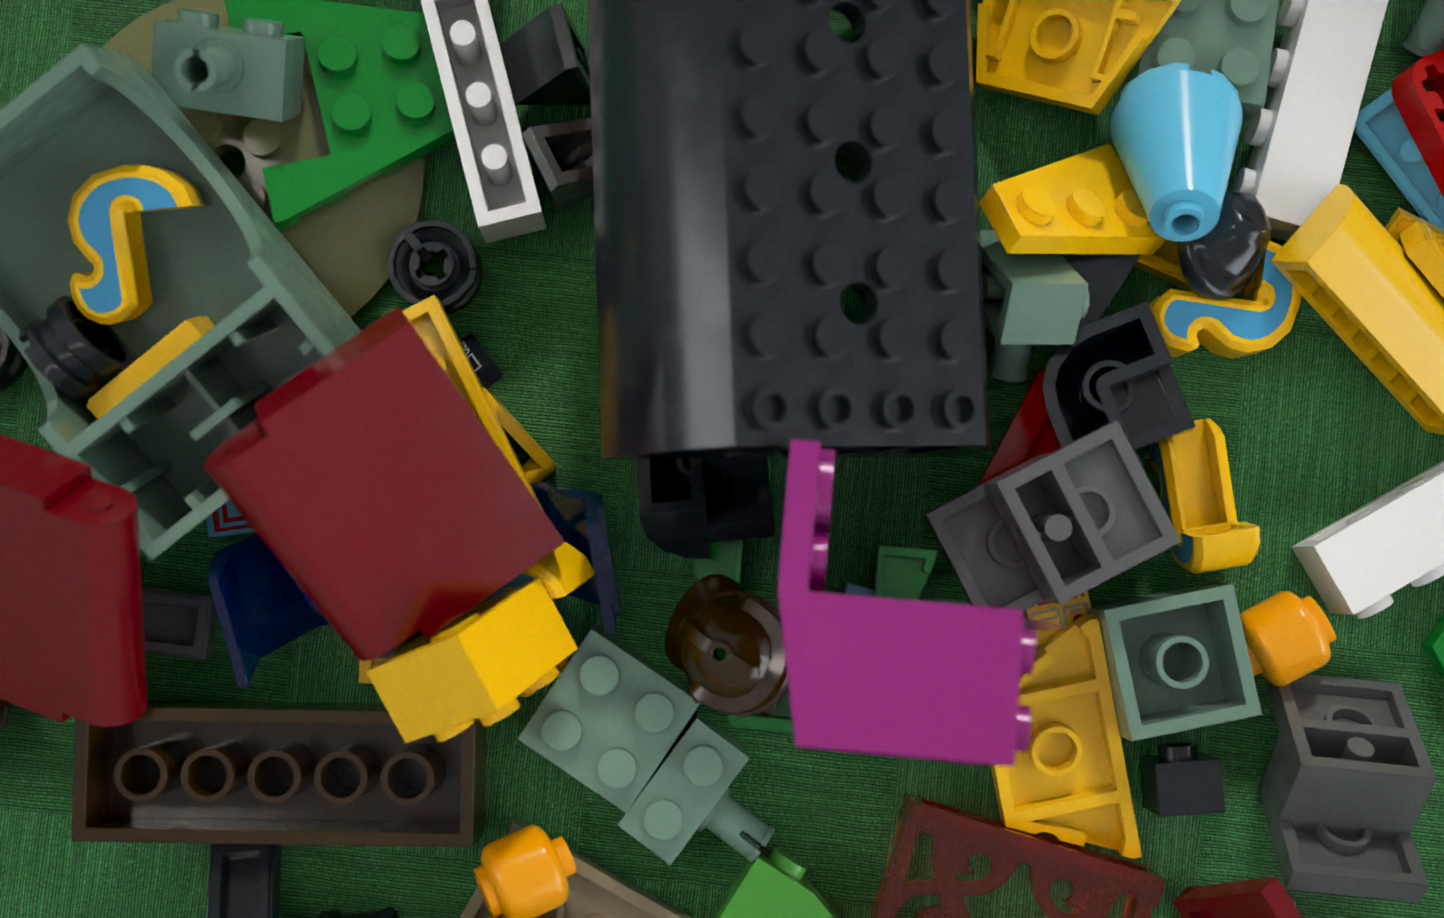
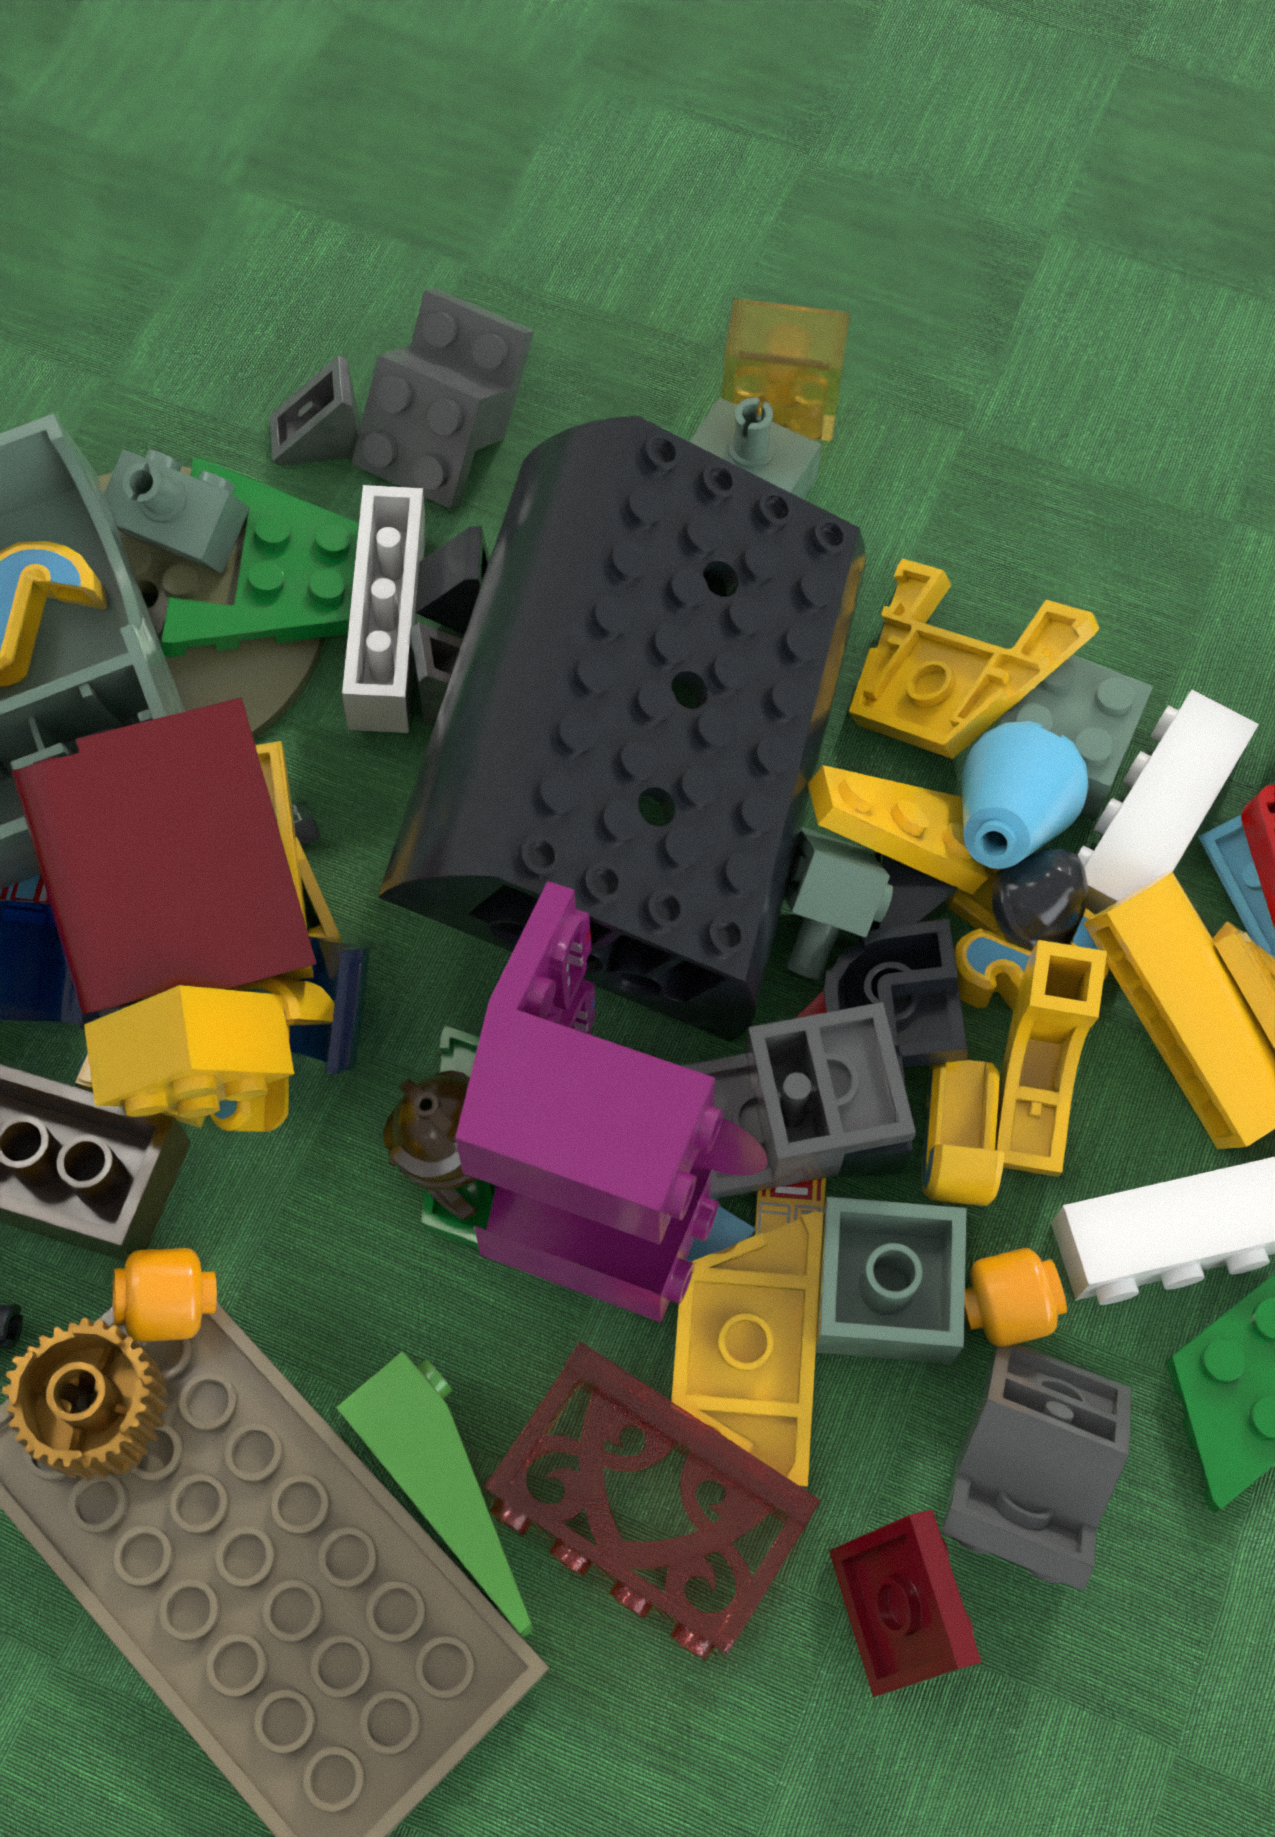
camera: 15 degrees right, 20 degrees down
black wheel [387,220,484,314] -> none
sand green brick [517,625,701,814] -> none
sand green brick [617,711,775,865] -> none
black brick [637,458,775,559] -> none
black plate [1139,742,1225,817] -> none
none -> yellow arch [995,940,1107,1177]

